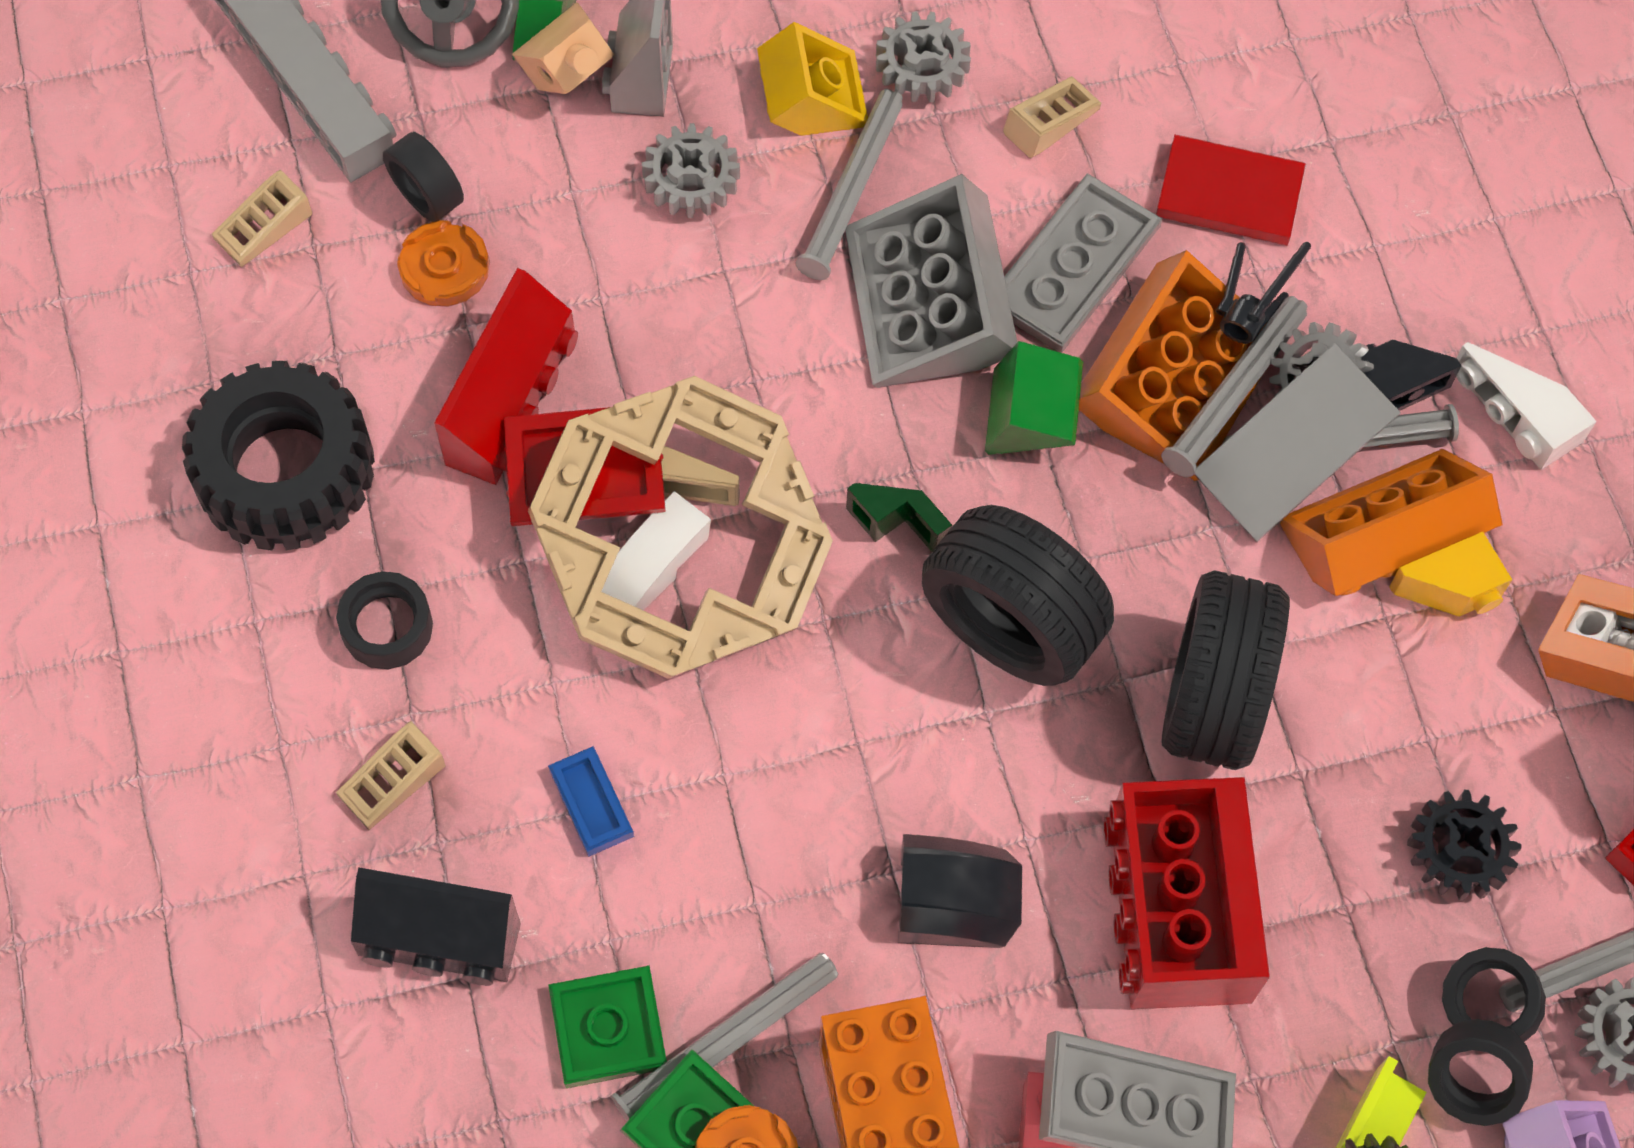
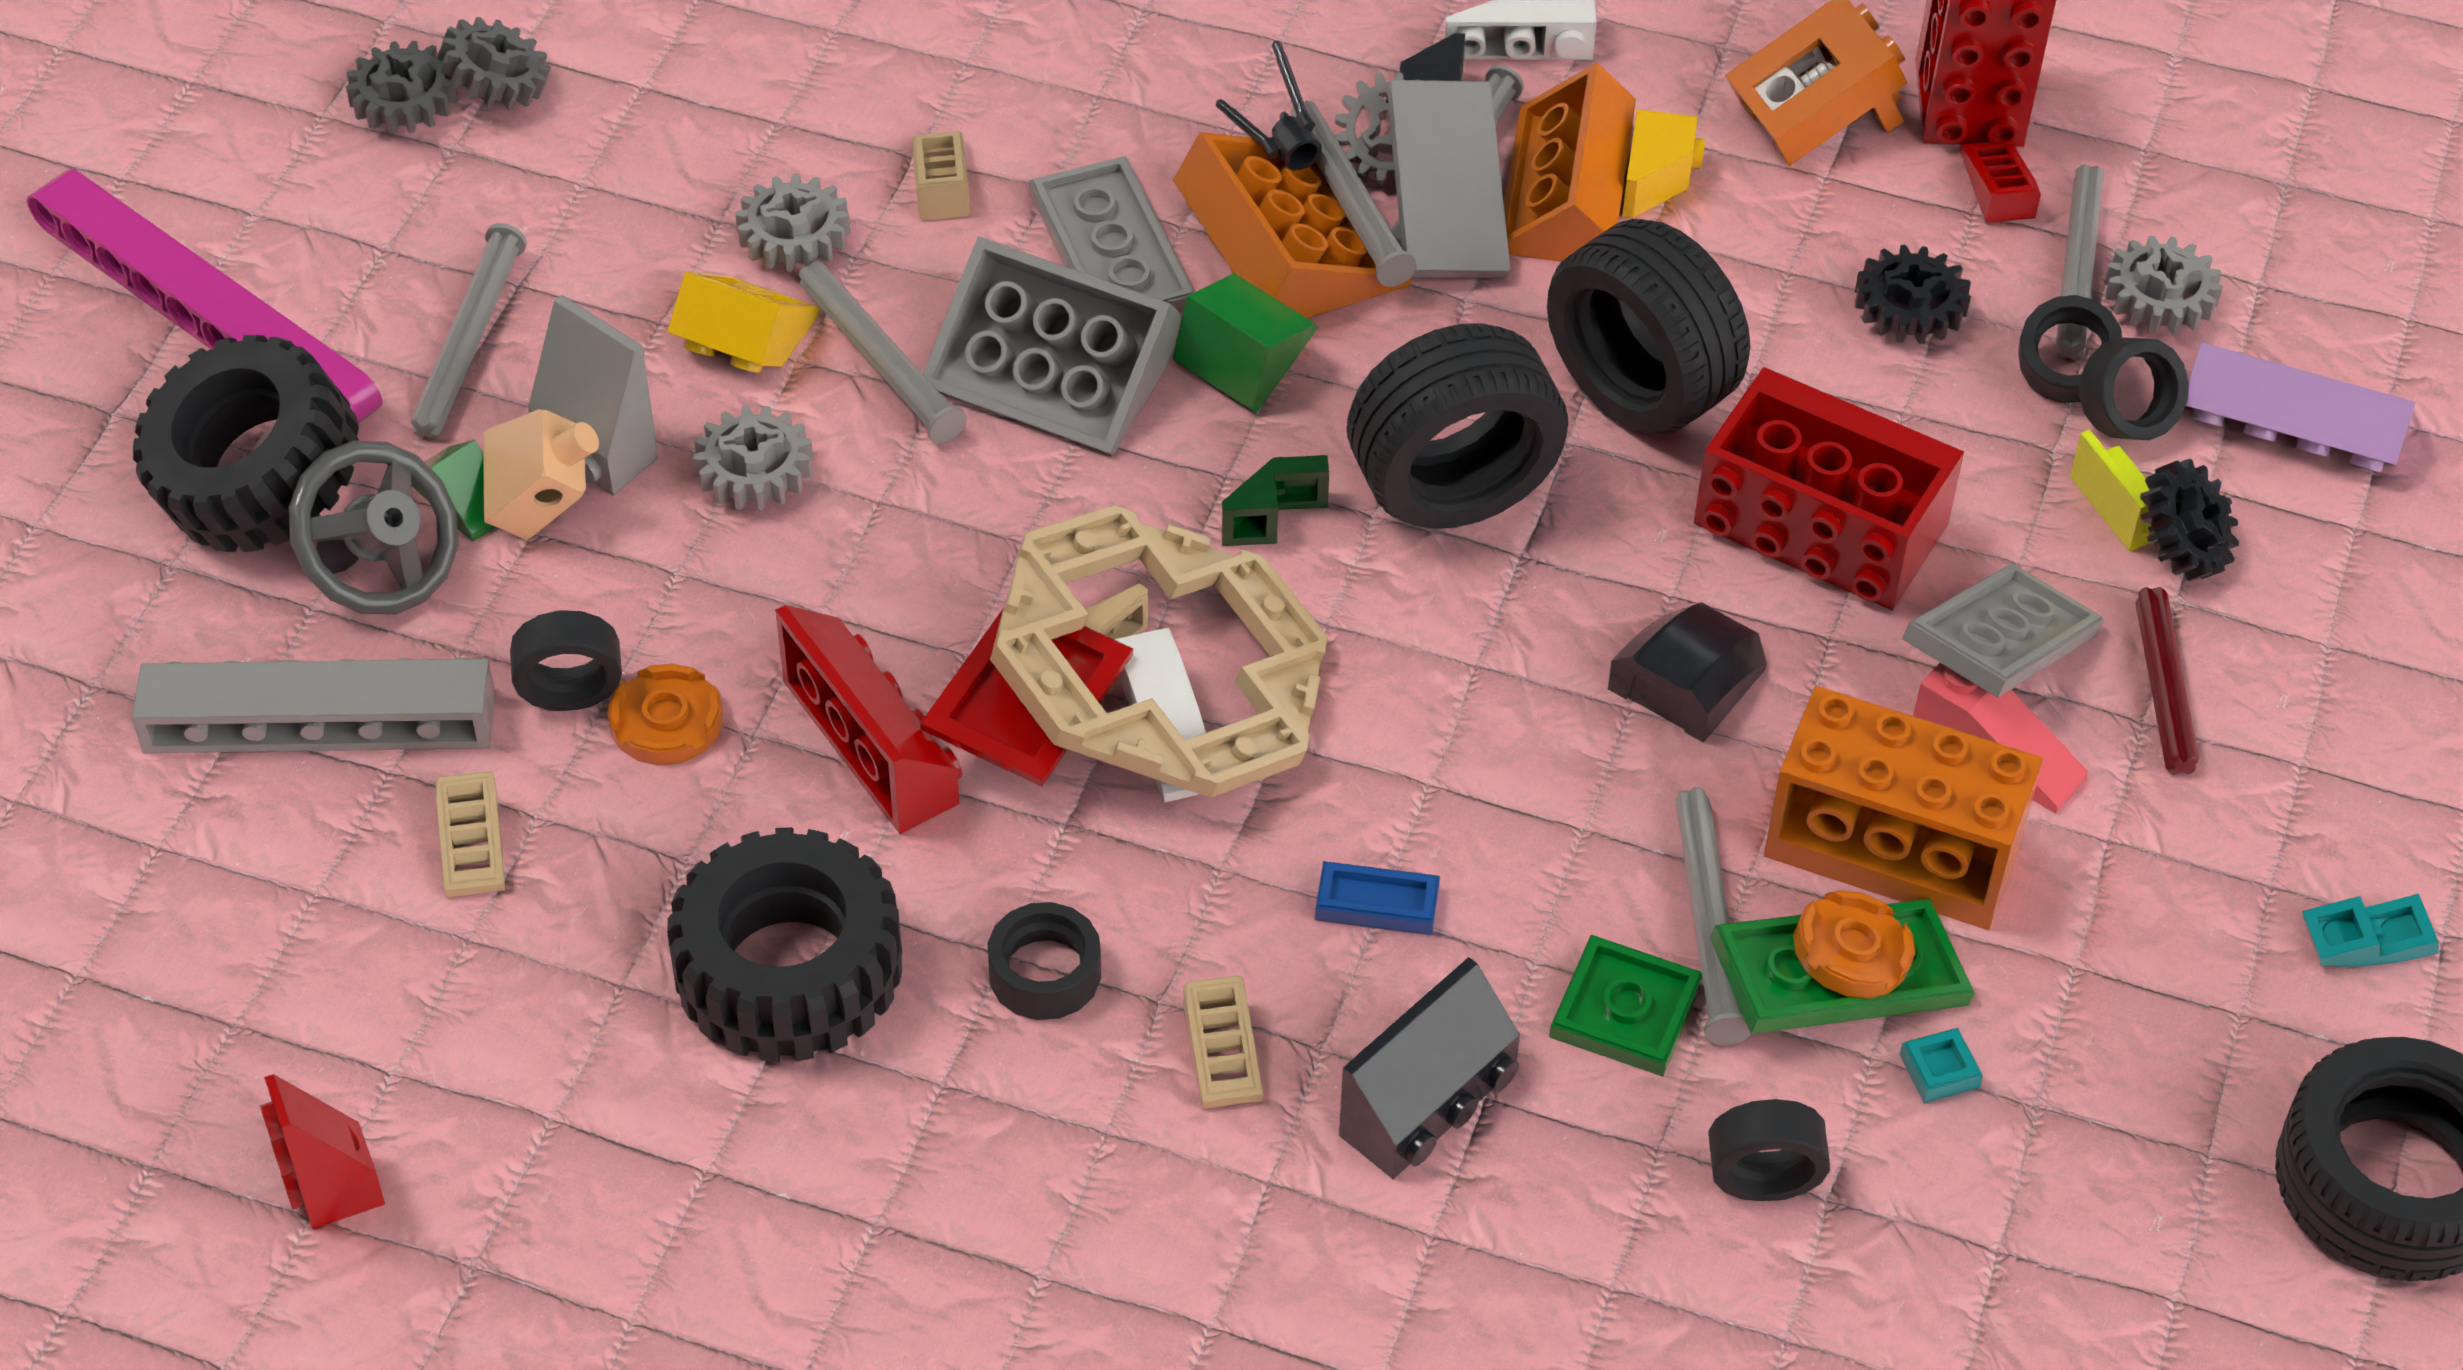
camera: 55 degrees left, 15 degrees down
red tile [1156,134,1306,246] -> none

